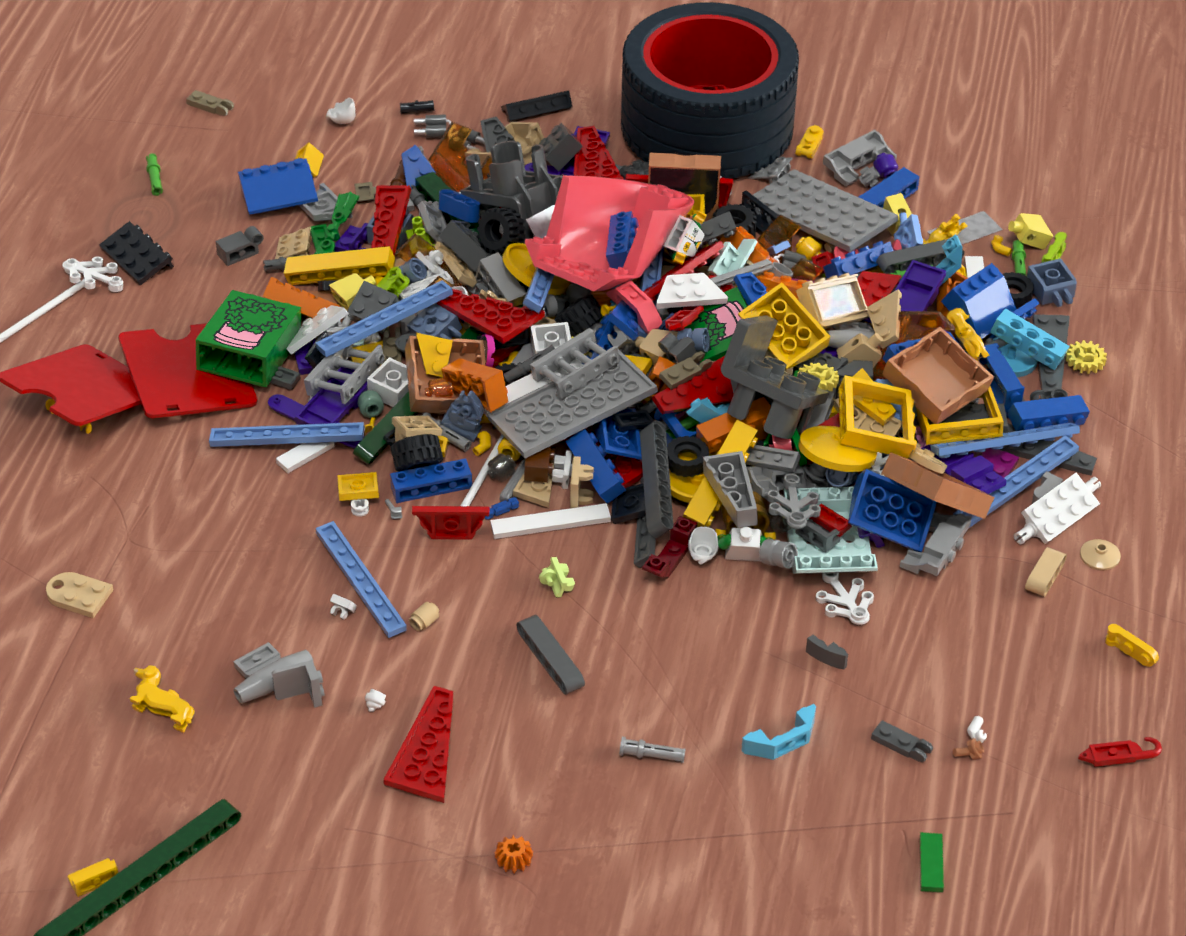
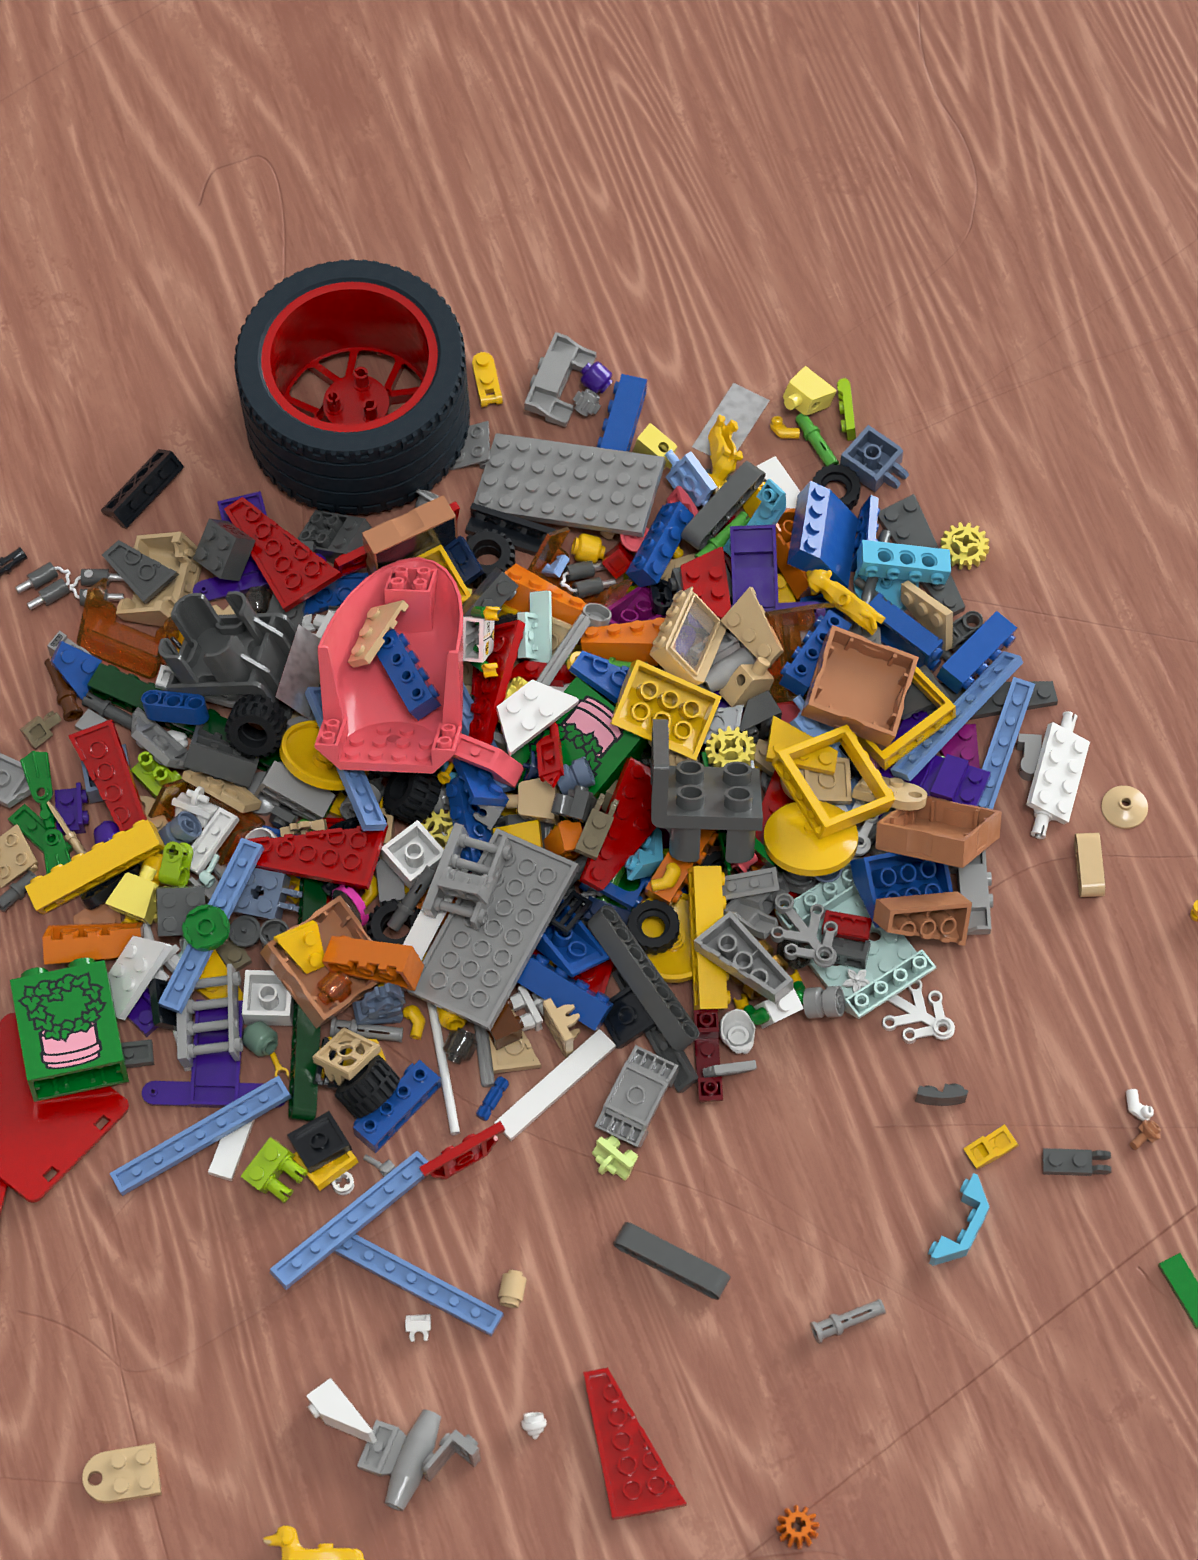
camera: 30 degrees left, 20 degrees up
none -> tan piece [47,801,87,854]
none -> green tile [182,904,230,952]
none -> lime brick [241,1137,308,1203]
none -> medium blue plate [270,1151,428,1290]
none -> black tile [287,1111,352,1173]
none -> white slope [306,1378,377,1444]
none -> tan wing [348,600,409,668]
none -> light grey hinge [437,866,496,904]
none -> dark blue plate [444,535,485,586]
none -> light grey plate [595,1045,679,1147]
none -> yellow arm [650,862,681,892]
none -> light grey tile [703,1060,757,1077]
none -> white plant [842,969,870,993]
none -> nougat wedge [873,891,972,946]
none -> tan wing [901,580,953,651]
none -> yellow slope [963,1124,1019,1169]

